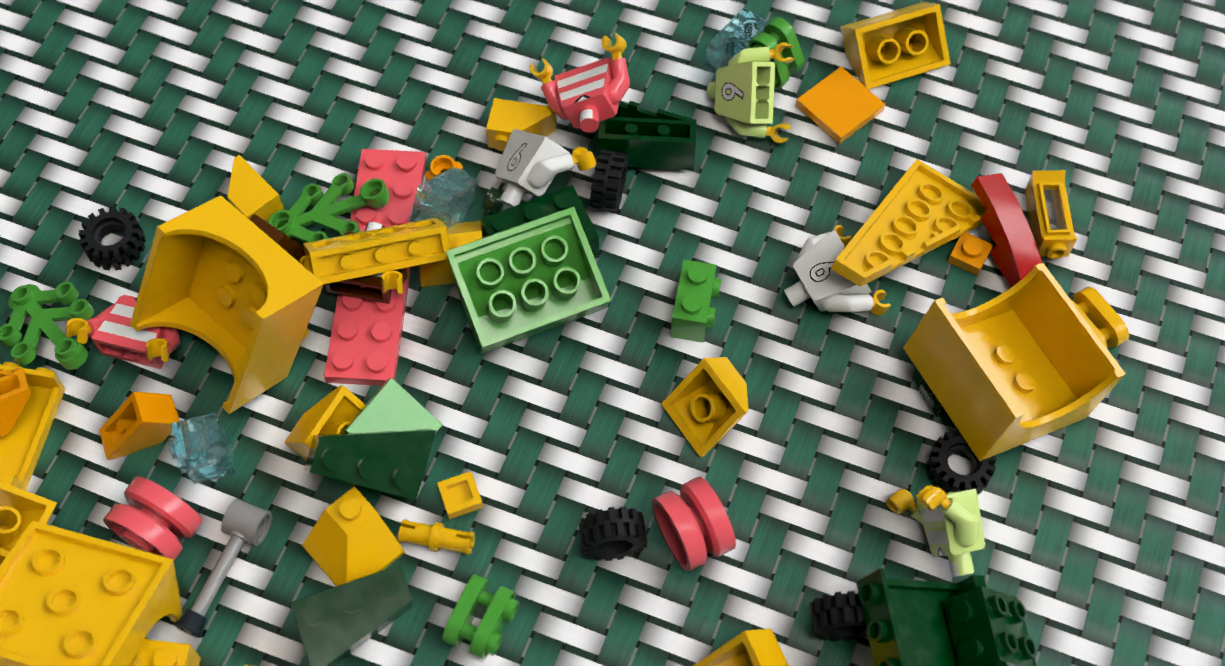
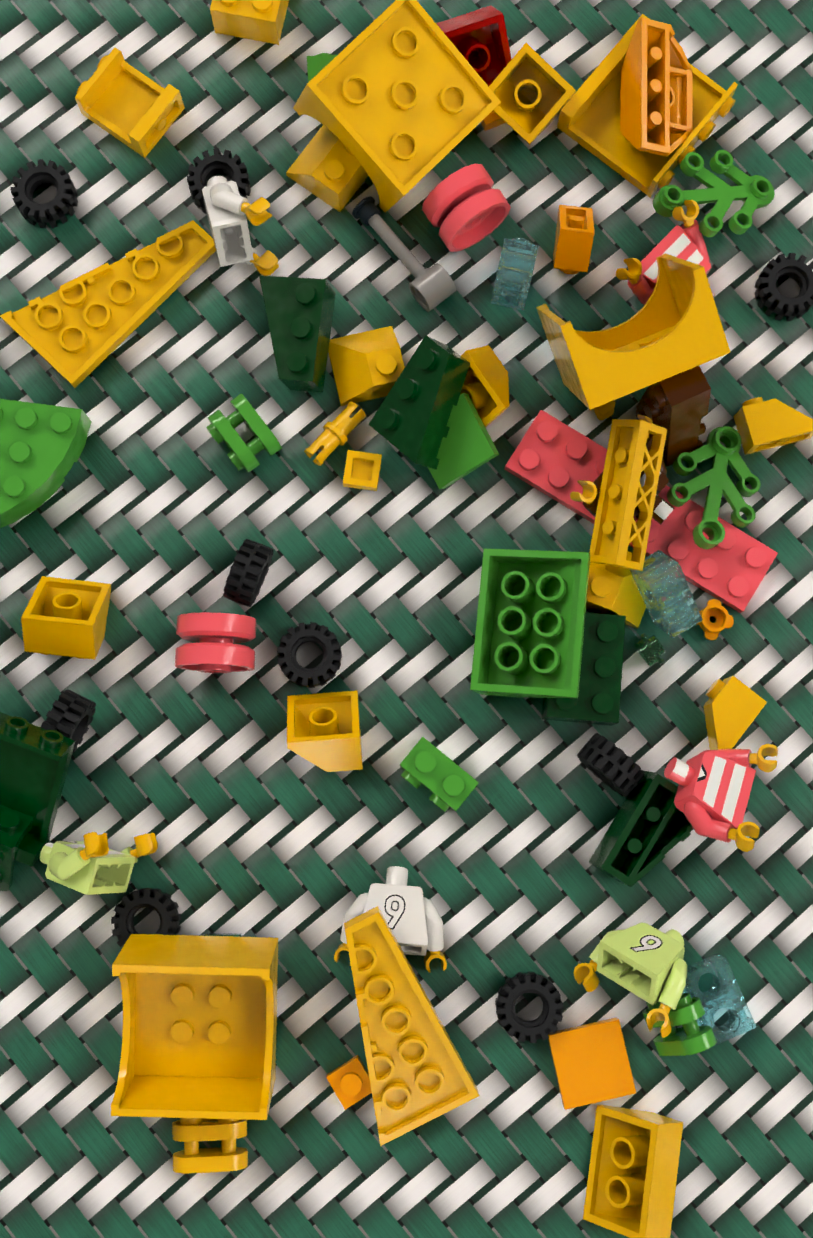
camera: 115 degrees right, 20 degrees up
white torso [495,129,596,207] -> none
slope [971,173,1042,287] -> none
yellow window [1025,170,1077,259] -> none
none -> black tyre [277,622,342,688]
none -> black tyre [495,971,564,1043]

